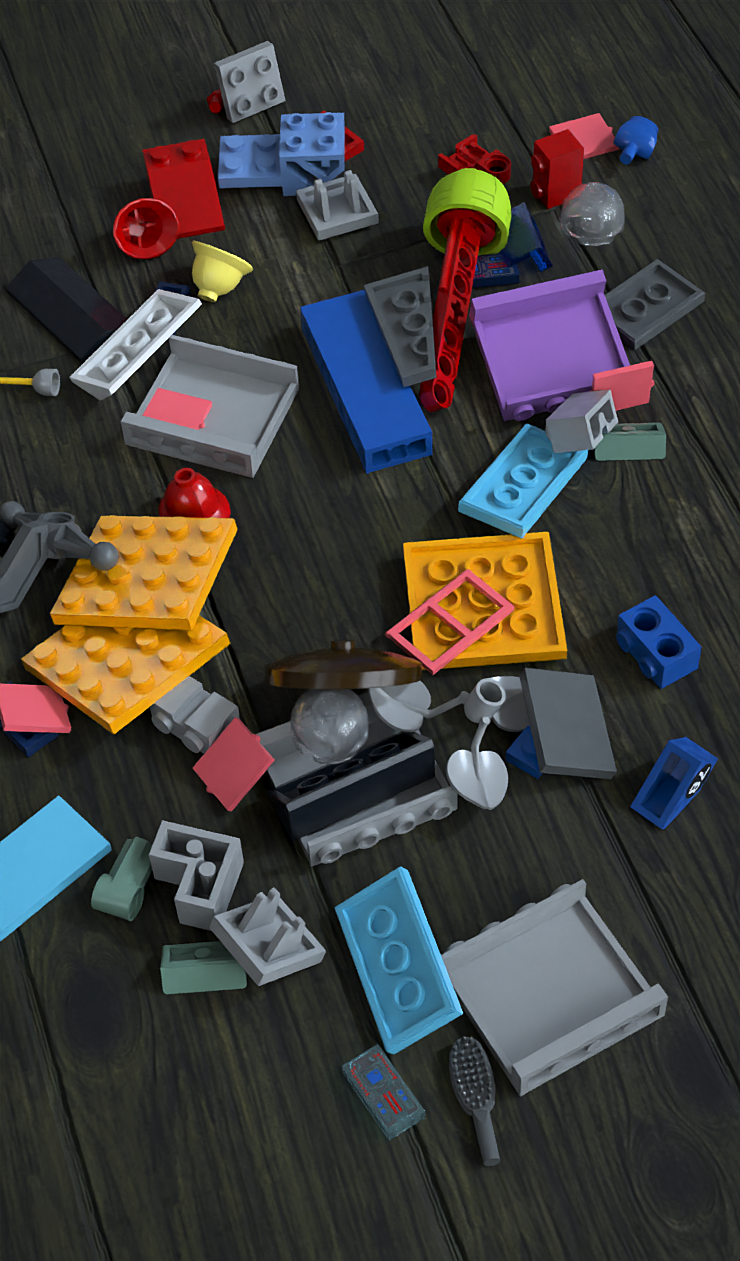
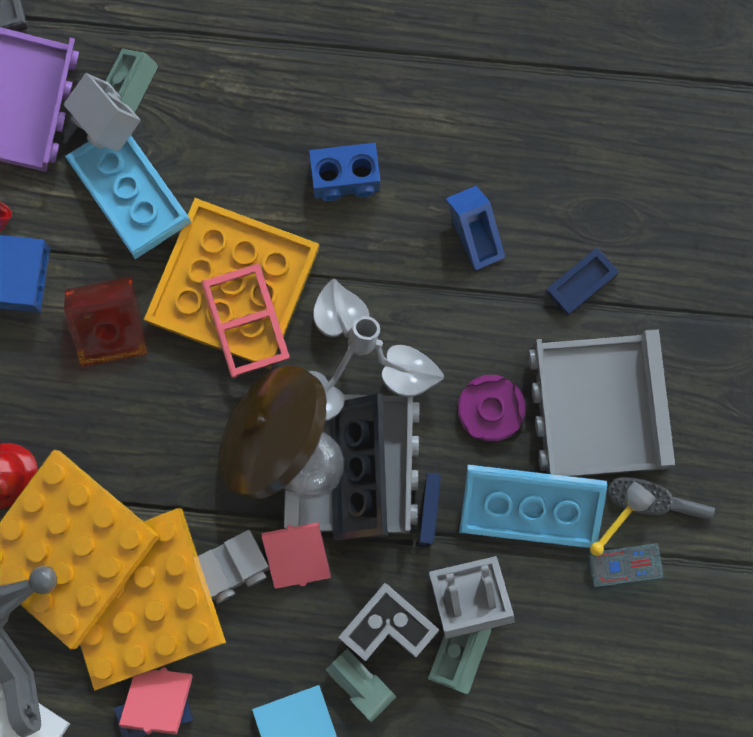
camera: 70 degrees left, 25 degrees up
blue plate [506,725,543,779] -> none
dark grey tile [519,668,617,779] -> none
coral piece [589,361,655,411] -> none
none -> clear red slope [64,277,147,367]
none -> dark blue tile [419,473,441,546]
none -> magenta tile [458,375,525,443]
none -> dark blue tile [546,248,619,317]
none -> hinge [590,481,656,556]

